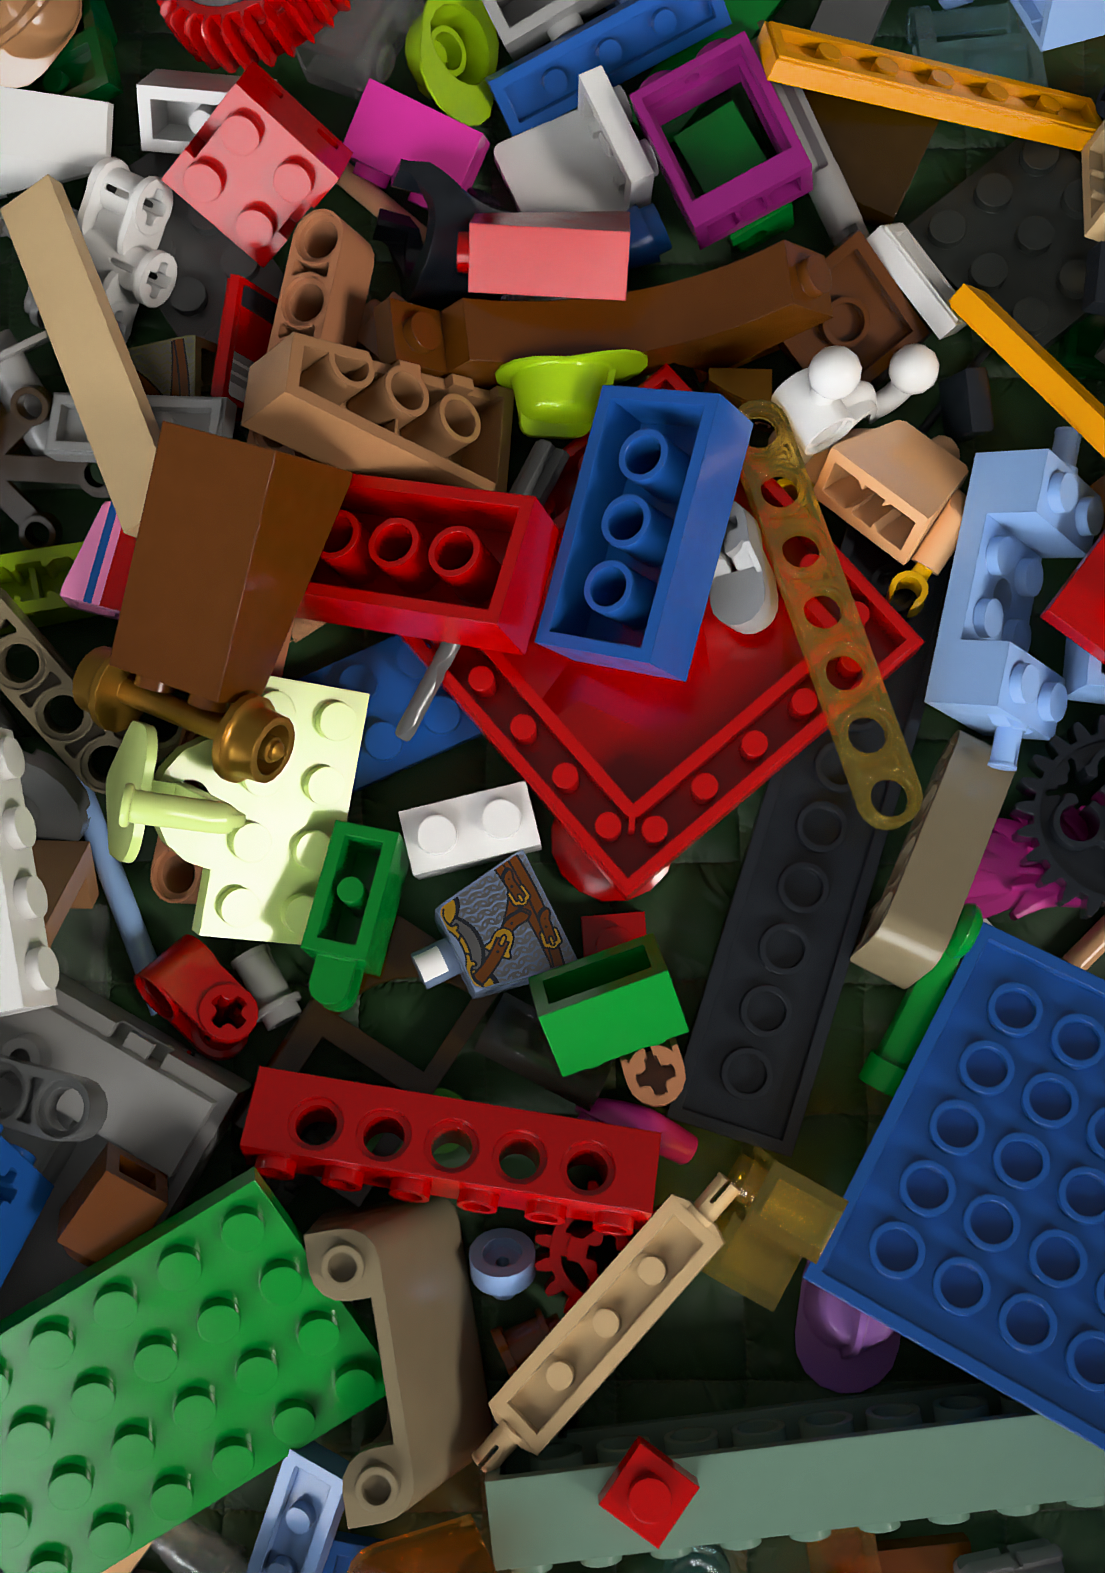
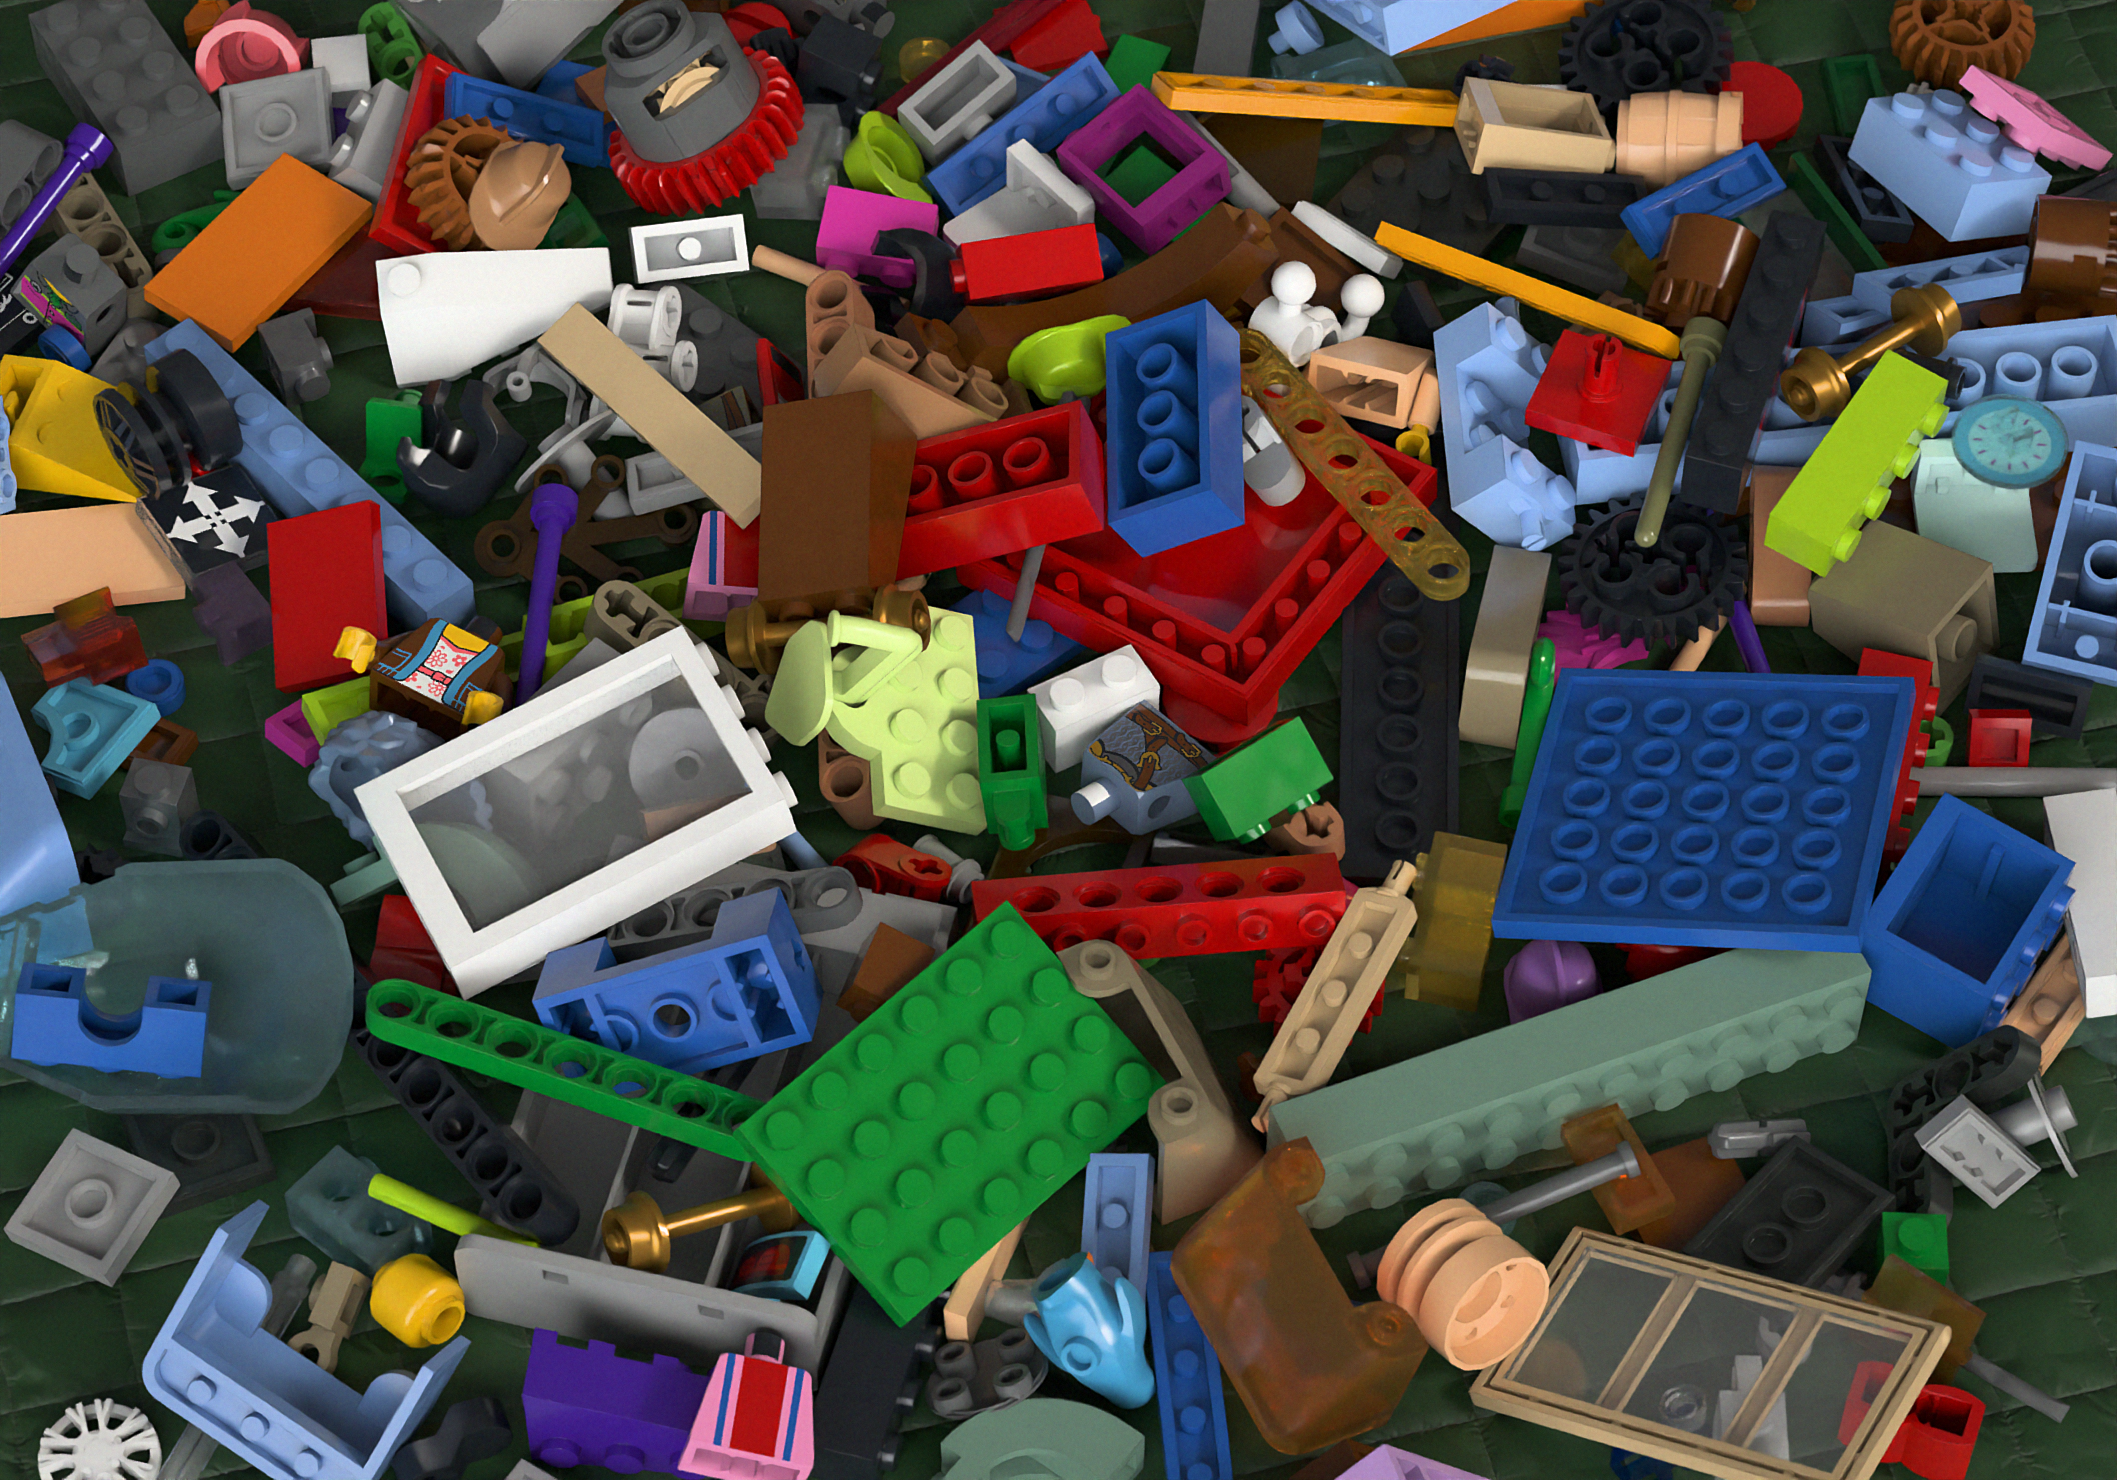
camera: 15 degrees left, 30 degrees down
piece [161,60,353,268] -> none
light blue tile [469,1228,536,1300] -> none
red plate [598,1435,700,1549] -> none

